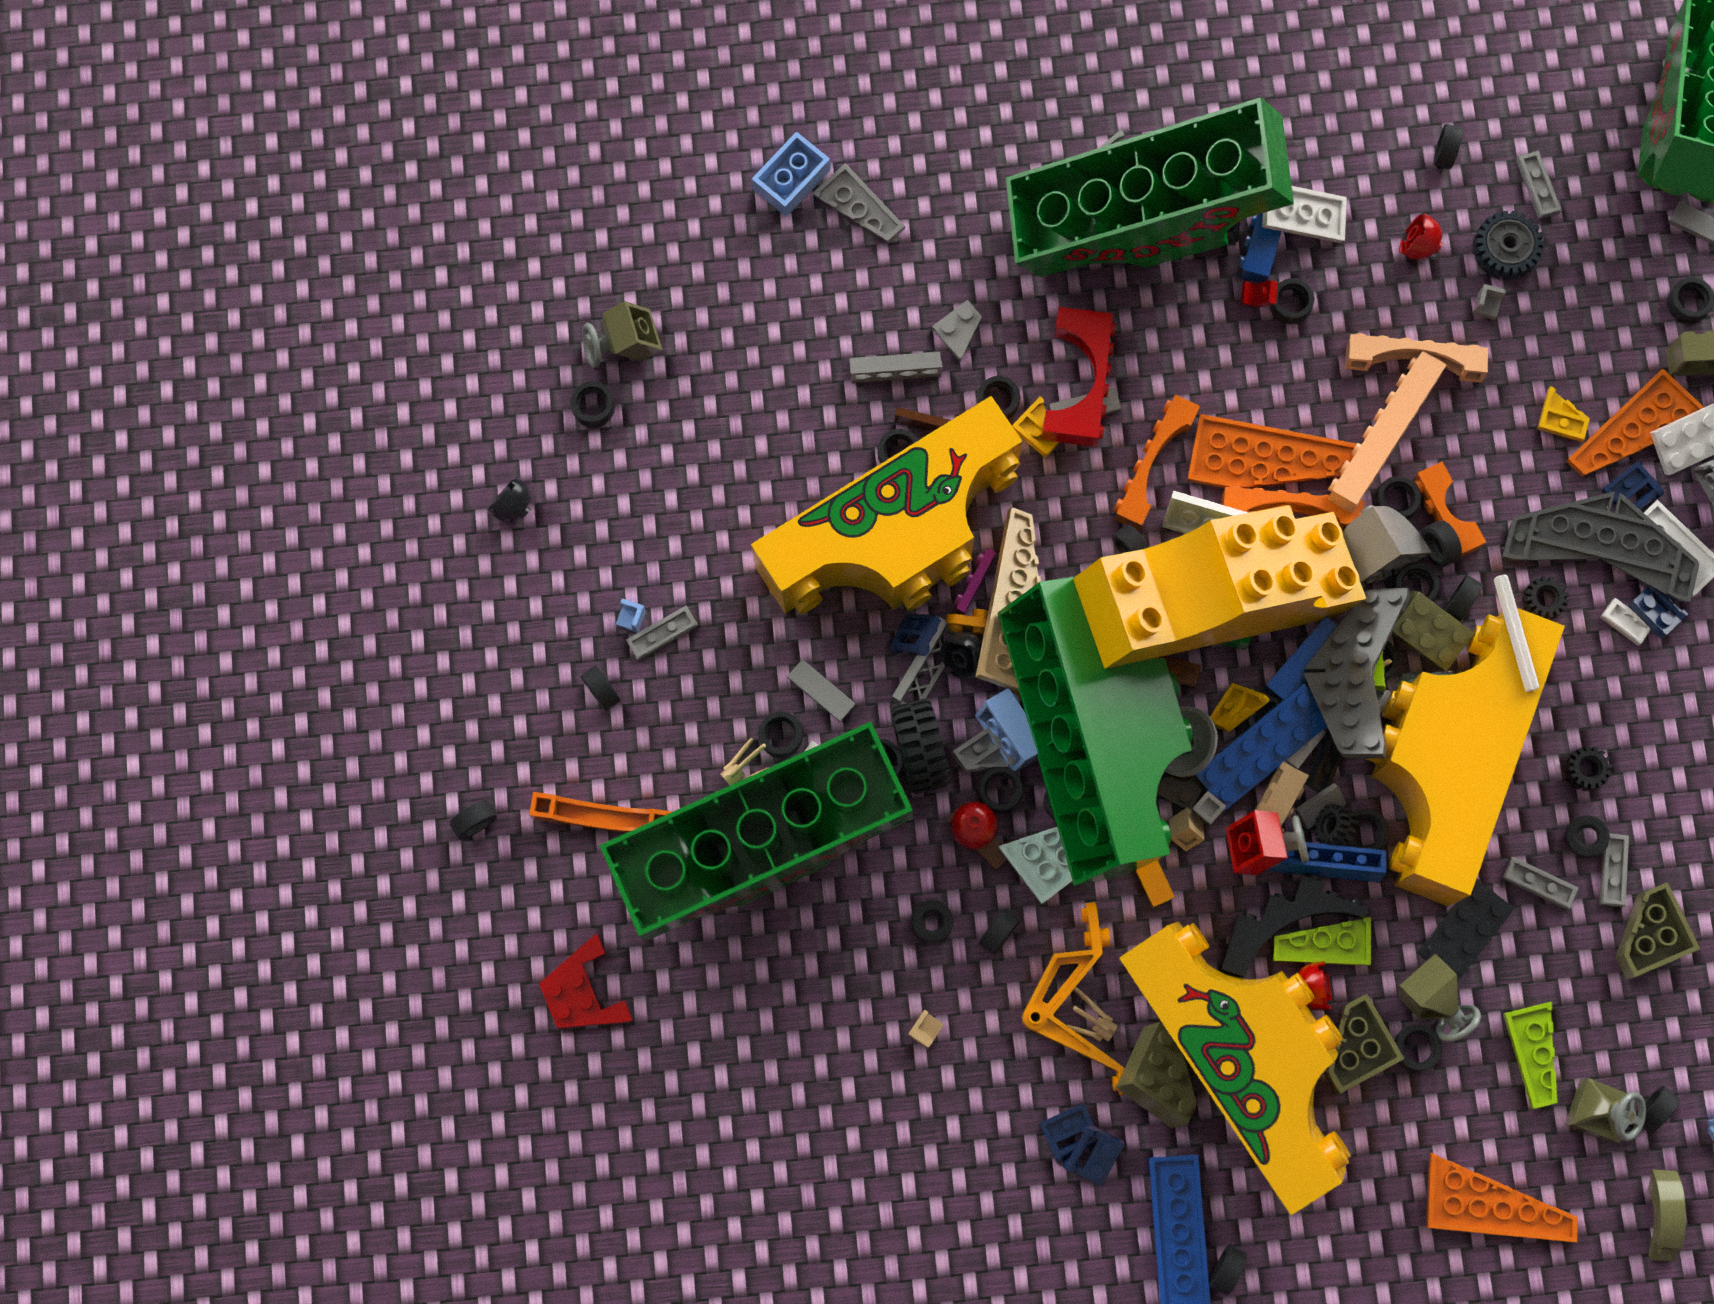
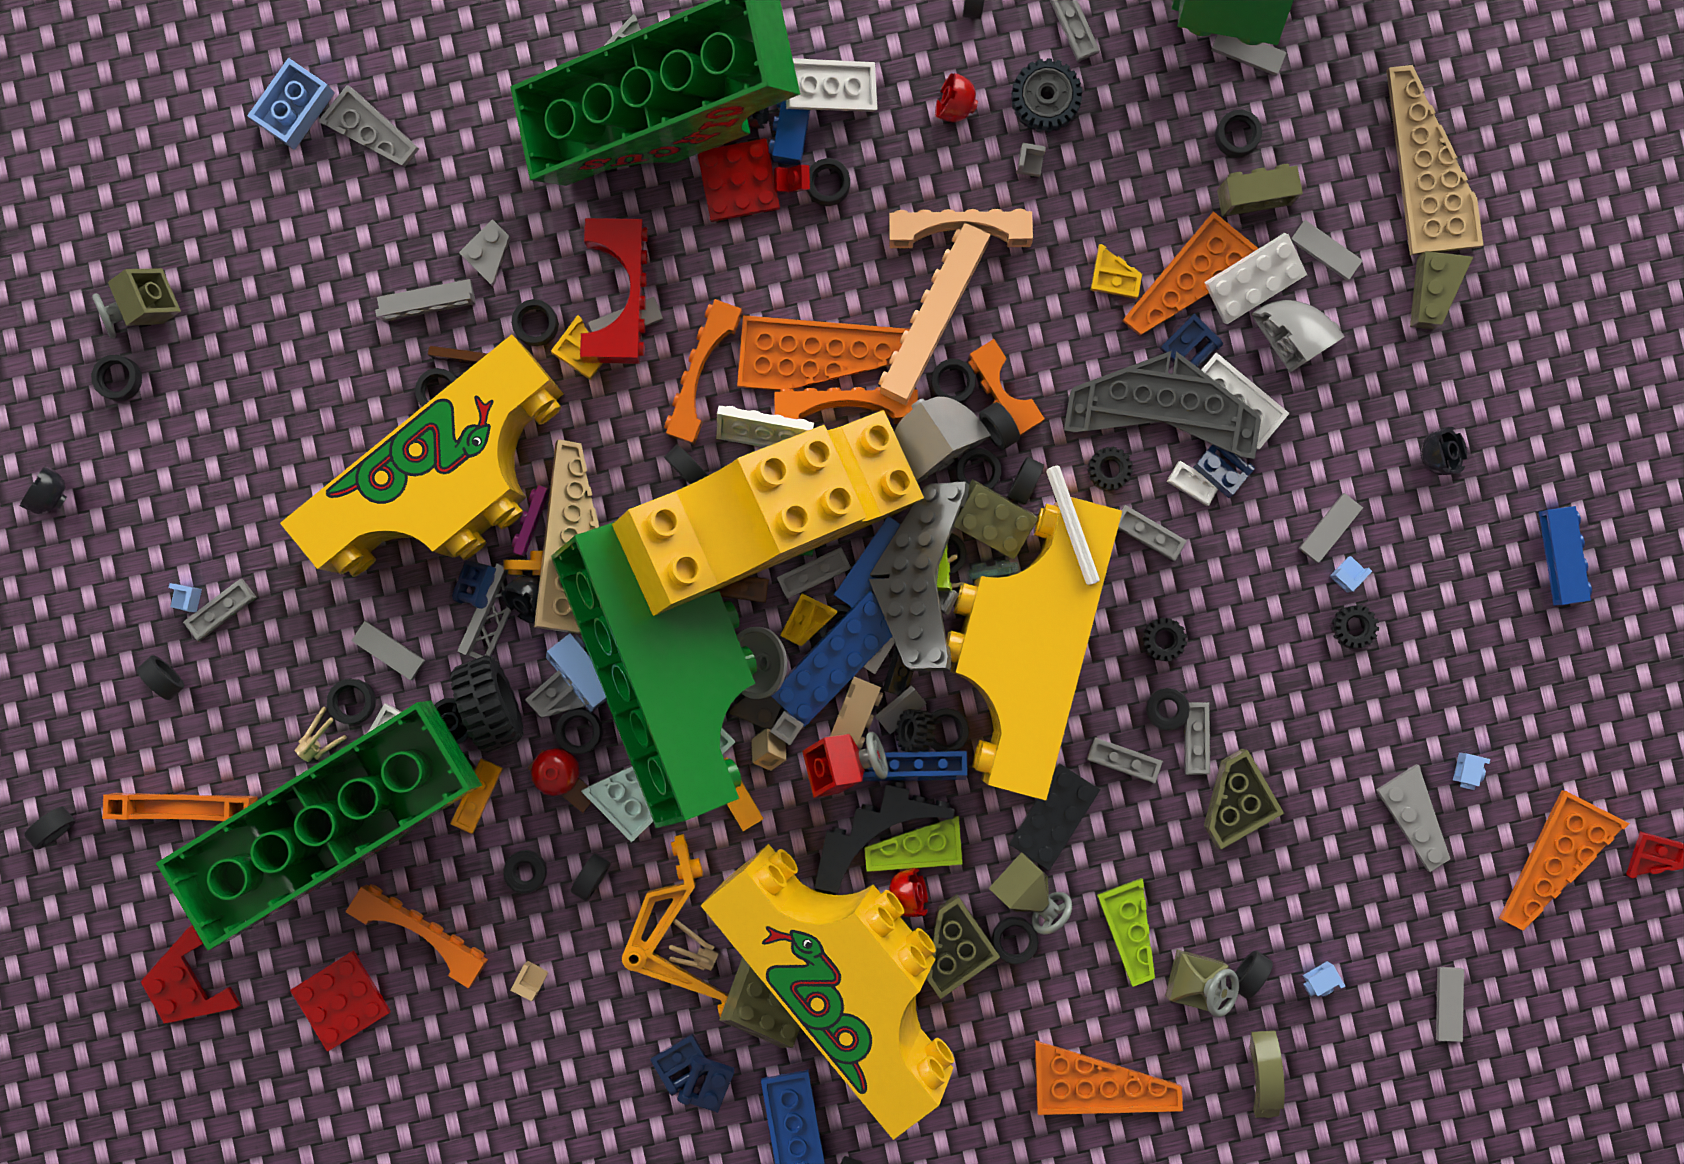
camera: 10 degrees left, 10 degrees up
none -> red plate [290,950,391,1052]
none -> orange arch [346,884,488,988]
none -> light orange tile [450,758,503,834]
none -> red plate [698,138,780,222]
none -> light grey tile [777,547,851,599]
none -> light grey tile [1118,505,1187,561]

